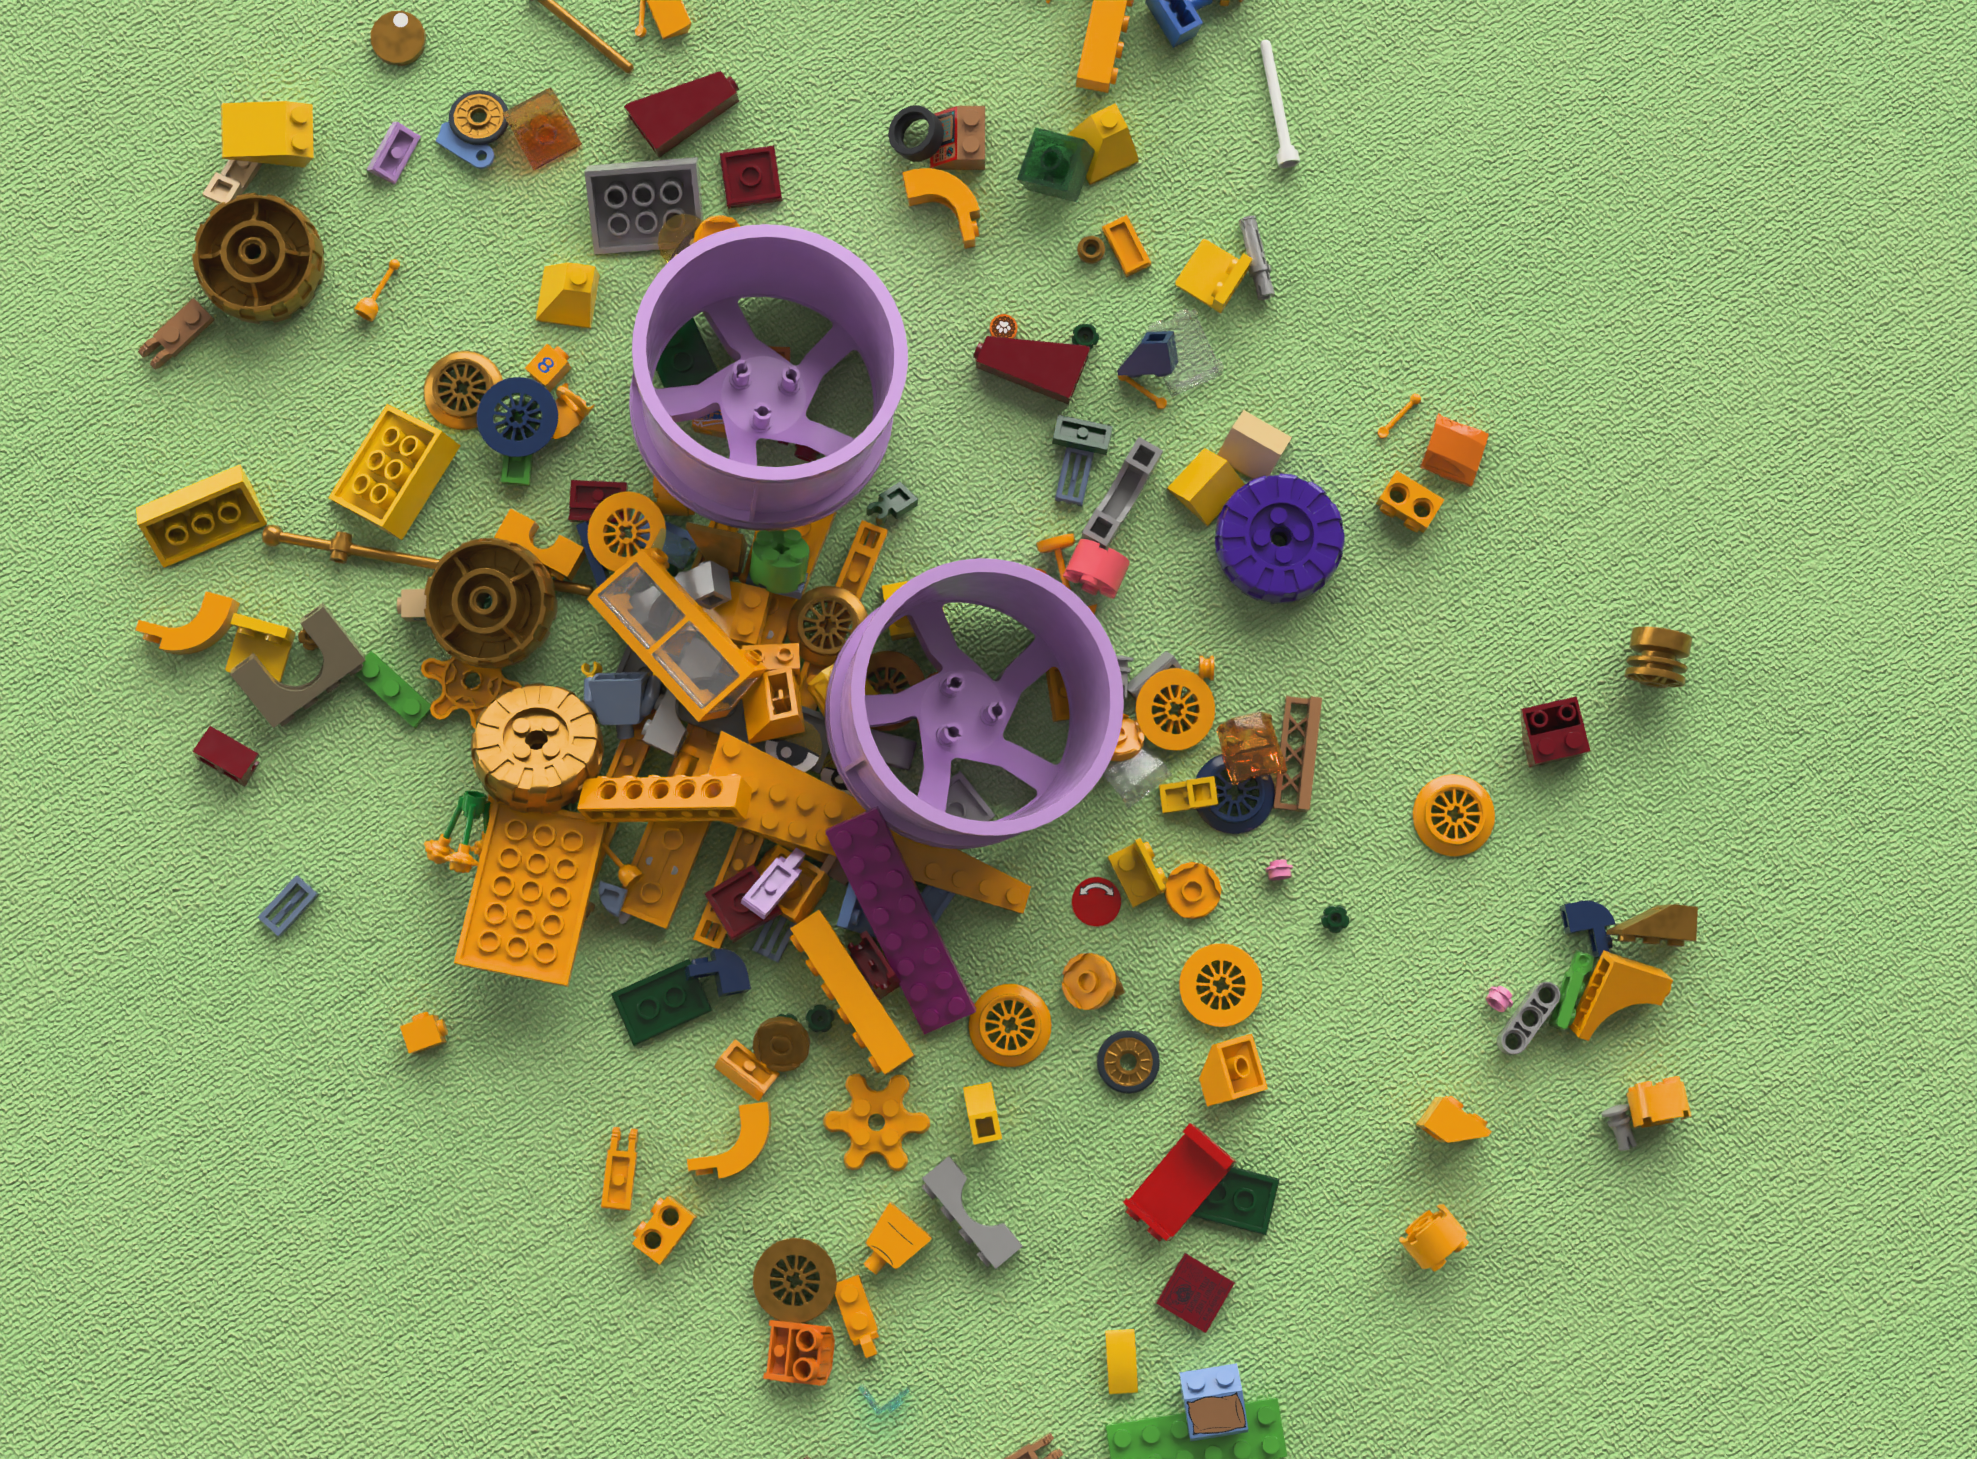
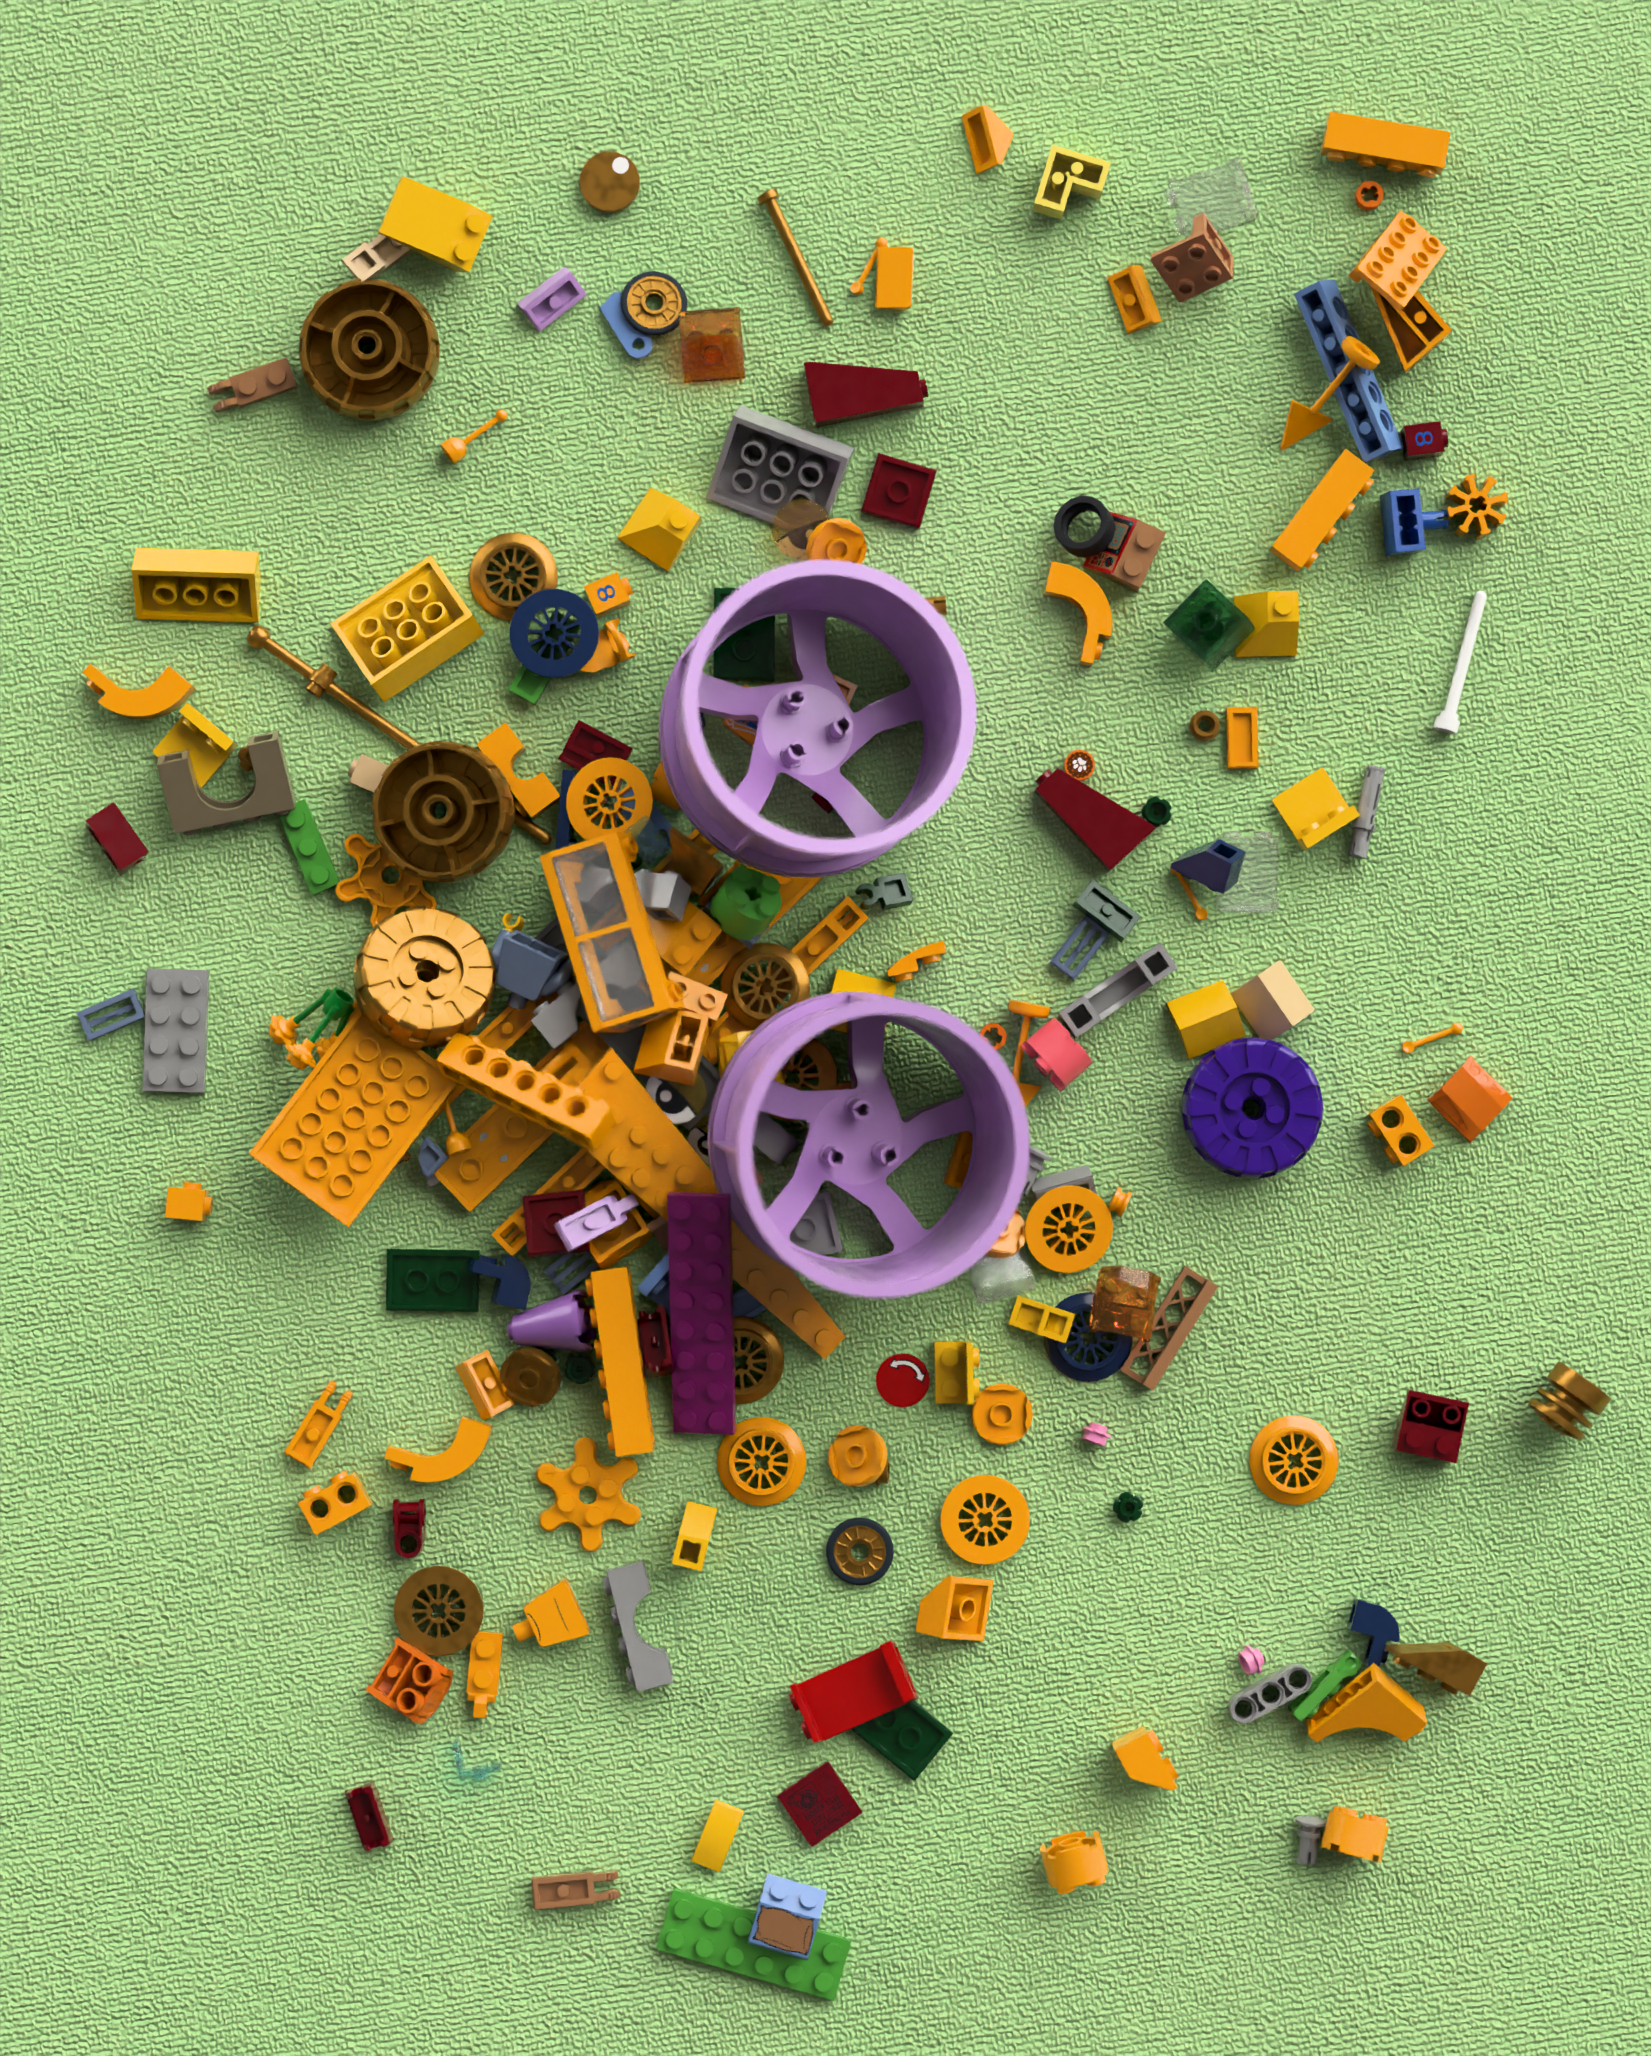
camera: 25 degrees right, 5 degrees up
none -> light grey plate [143,968,210,1093]
none -> dark red piece [393,1499,426,1558]
none -> medium lavender cone [507,1290,596,1351]
none -> pearl gold piece [733,1316,784,1404]
none -> light orange slope [887,941,946,982]

